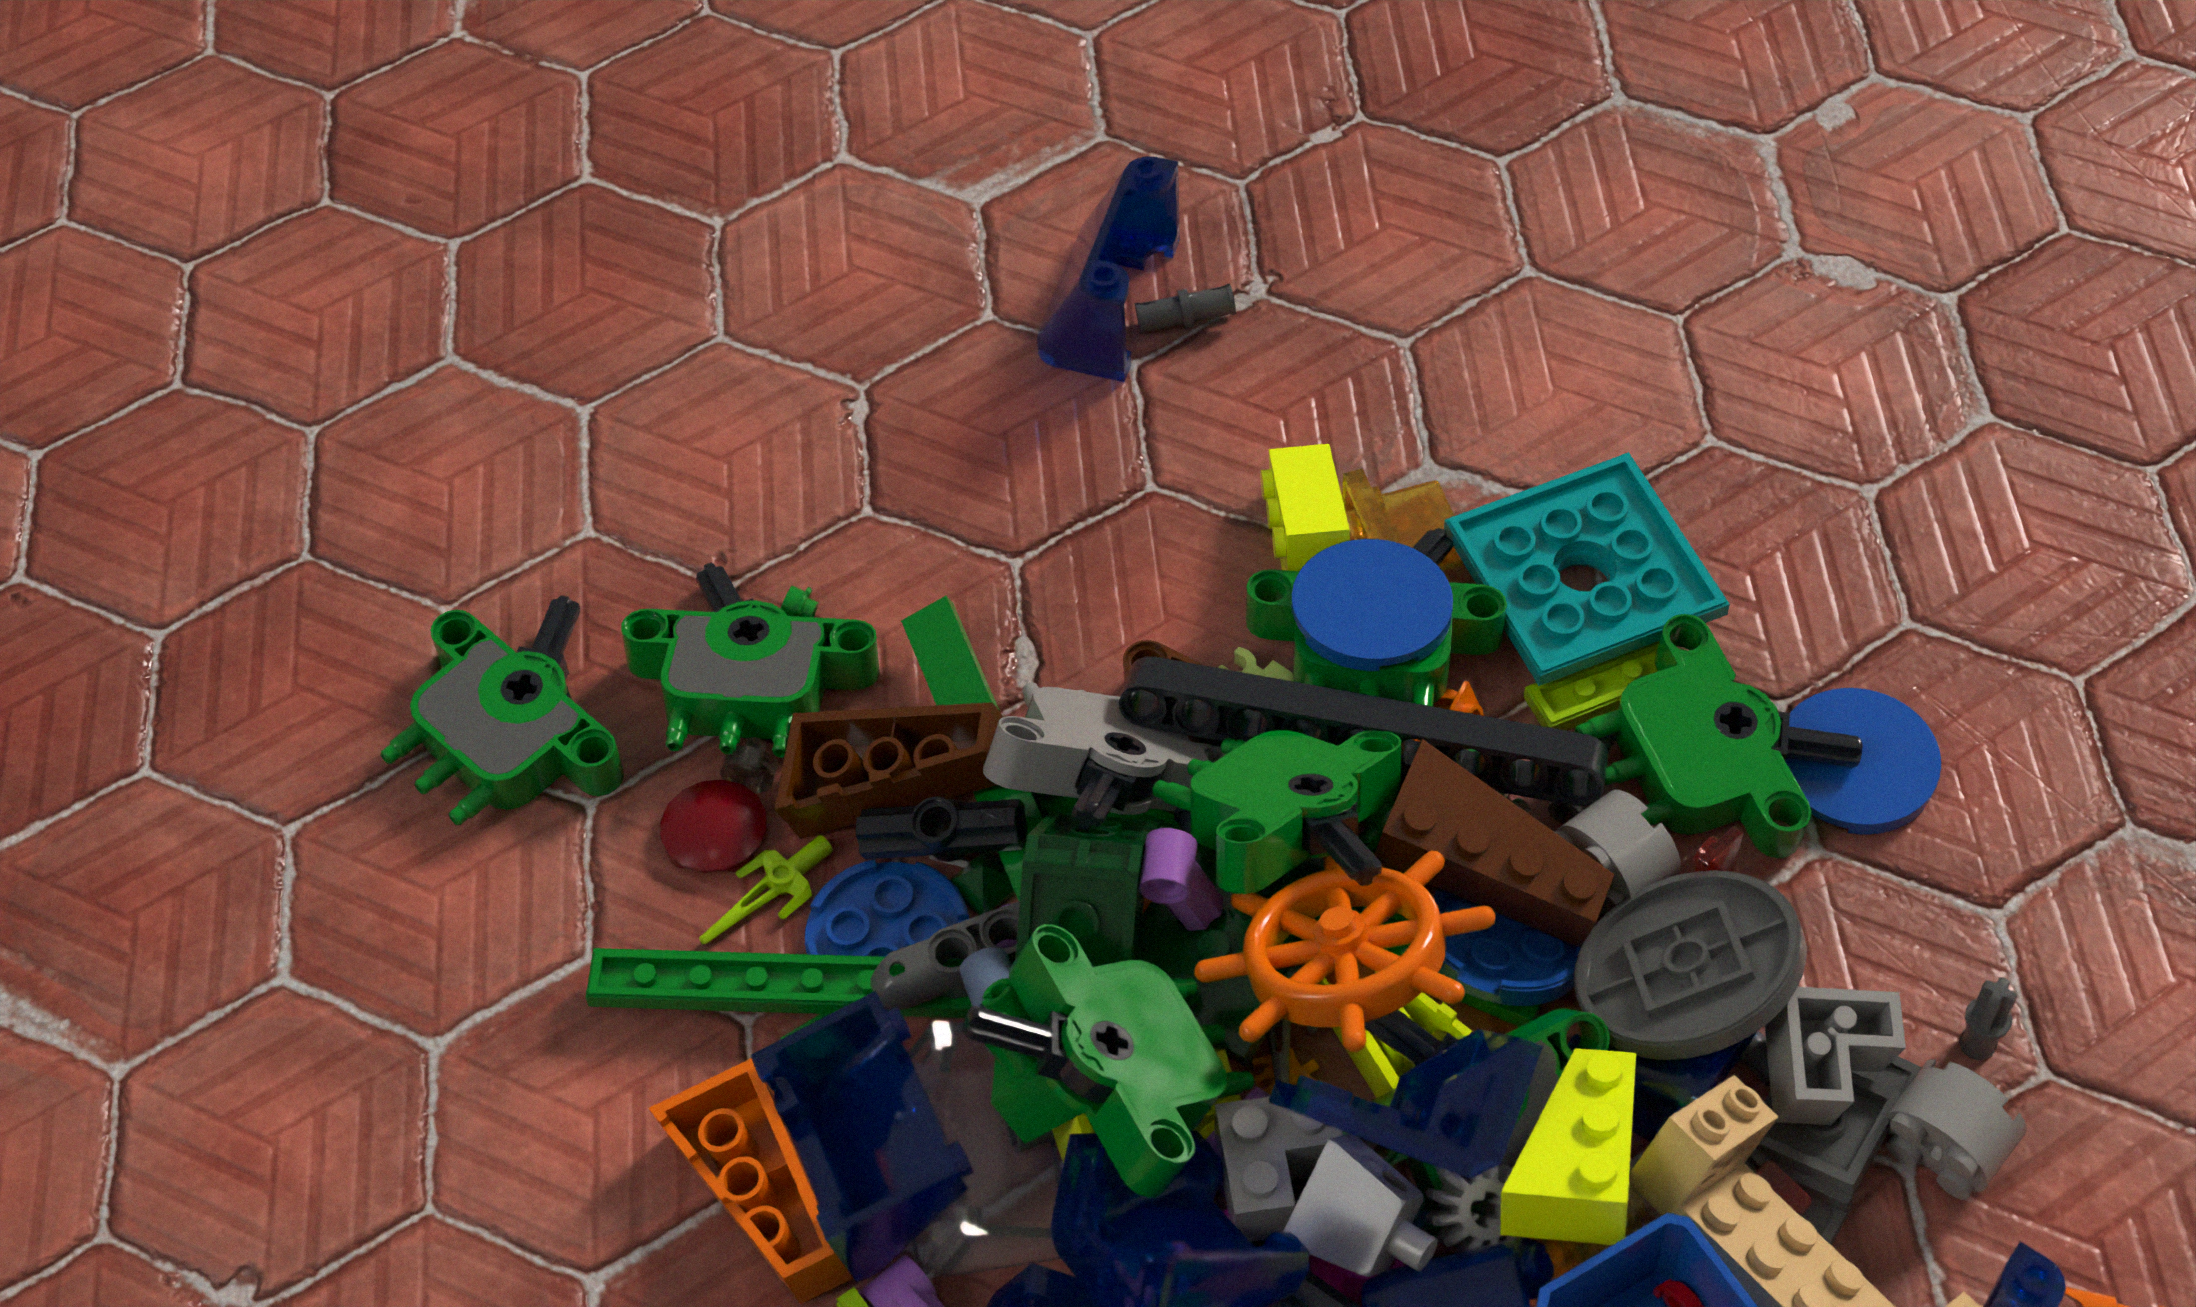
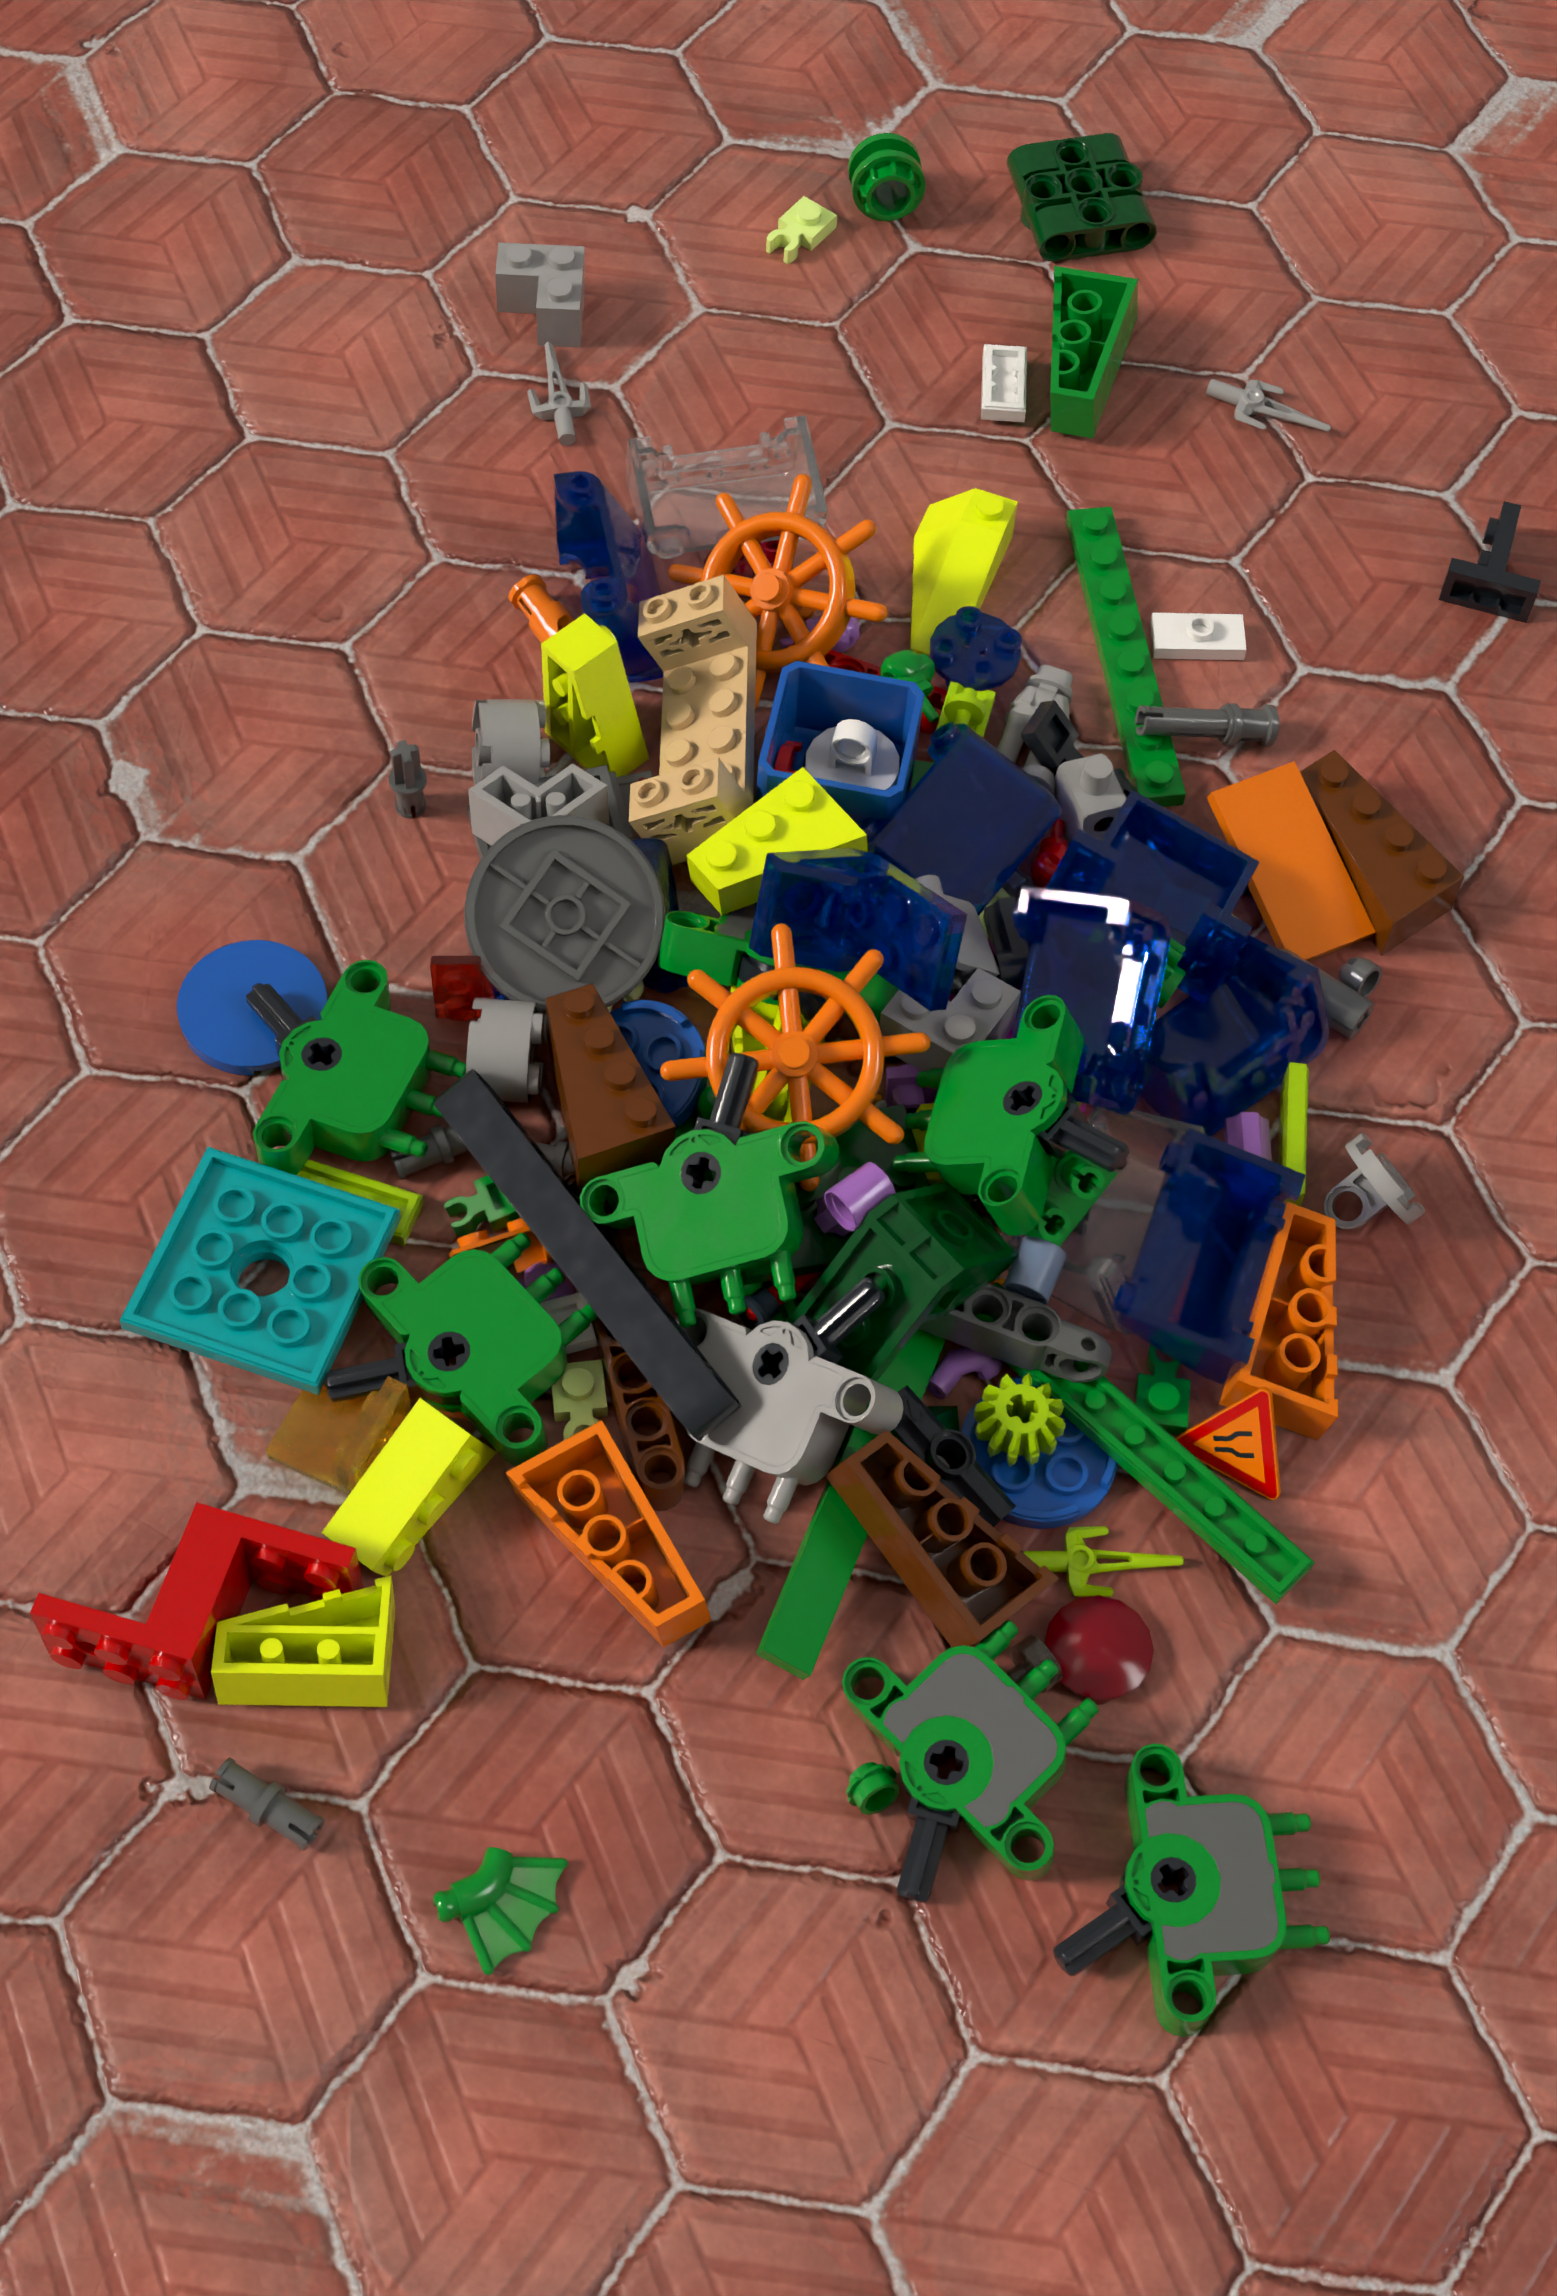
camera: 145 degrees left, 5 degrees up
clear blue windscreen [1037,156,1180,382] -> none
blue tile [1291,539,1453,671] -> none
none -> red bracket [30,1502,364,1700]
none -> neon yellow wedge [211,1575,396,1707]
none -> green arm [432,1847,568,1976]
none -> orange wedge [505,1420,712,1648]
none -> neon yellow wedge [541,613,649,777]
none -> lime gear [974,1373,1065,1467]
none -> piece [1175,1387,1281,1500]

